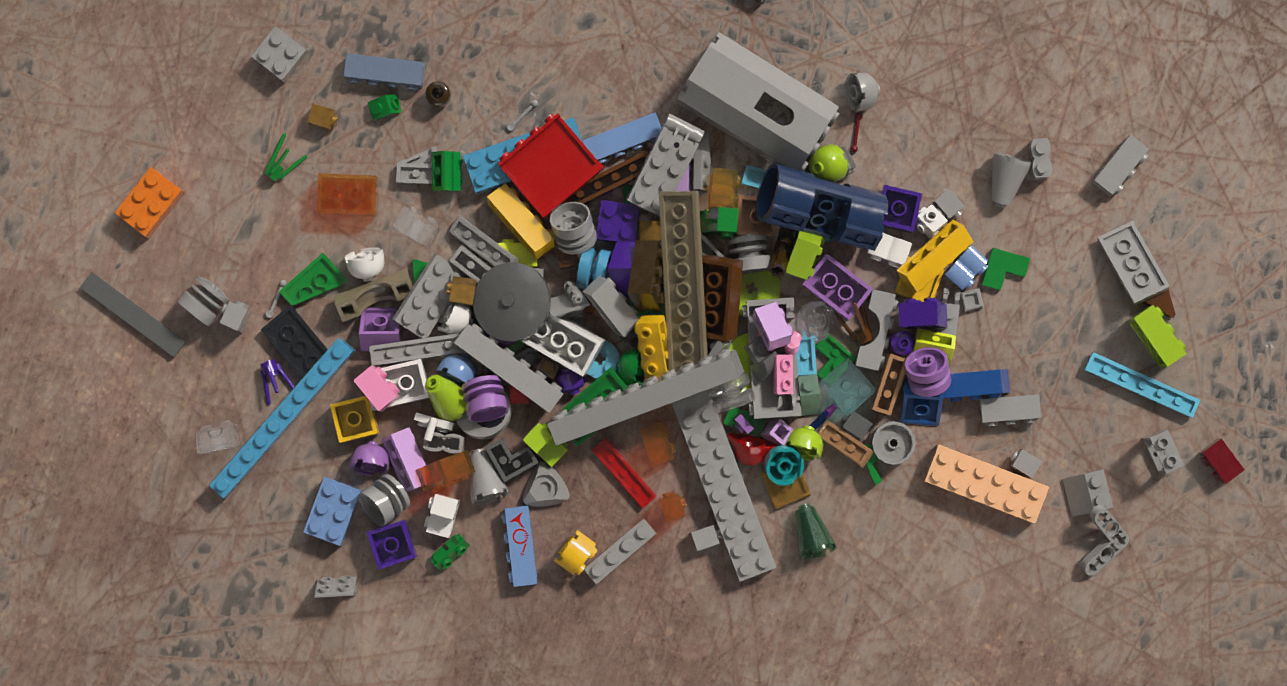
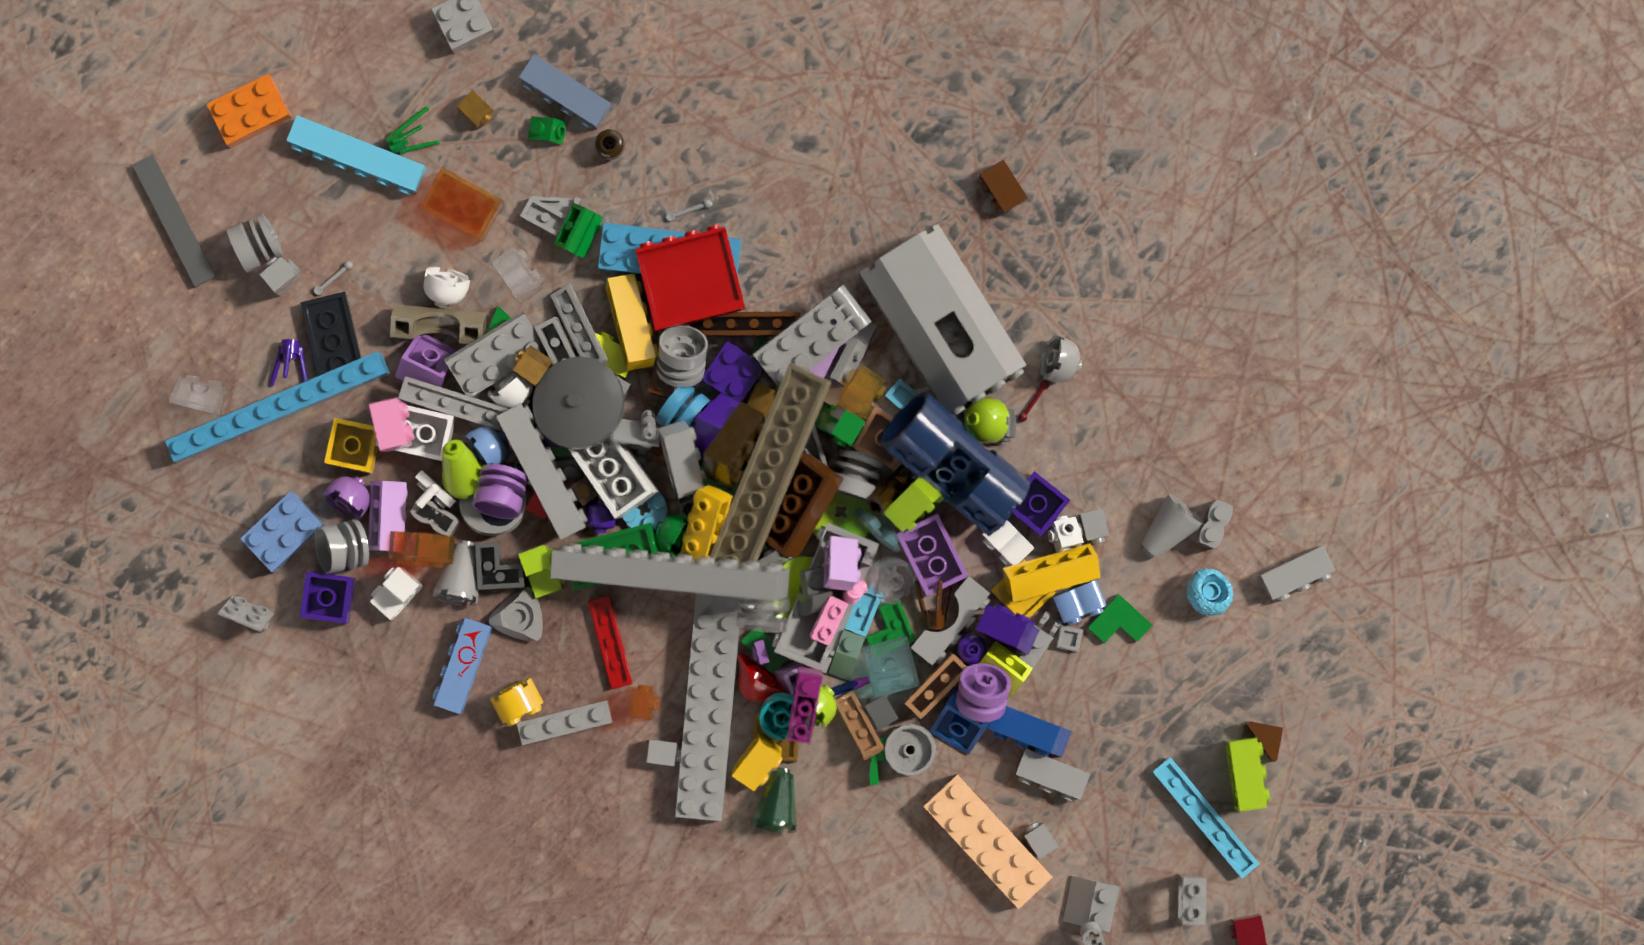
camera: 25 degrees right, 0 degrees up
green wing [279,253,349,306] -> none
green hinge [430,533,470,572] -> none
medium blue brick [583,112,662,164] -> none
clear orange brick [639,422,677,466] -> none
light grey plate [1097,221,1170,306] -> none
none -> medium azure brick [286,115,427,195]
none -> yellow brick [732,733,783,791]
none -> magenta slope [787,666,823,744]
none -> clear light blue slope [852,507,901,552]
none -> medium azure hair [1186,568,1233,616]

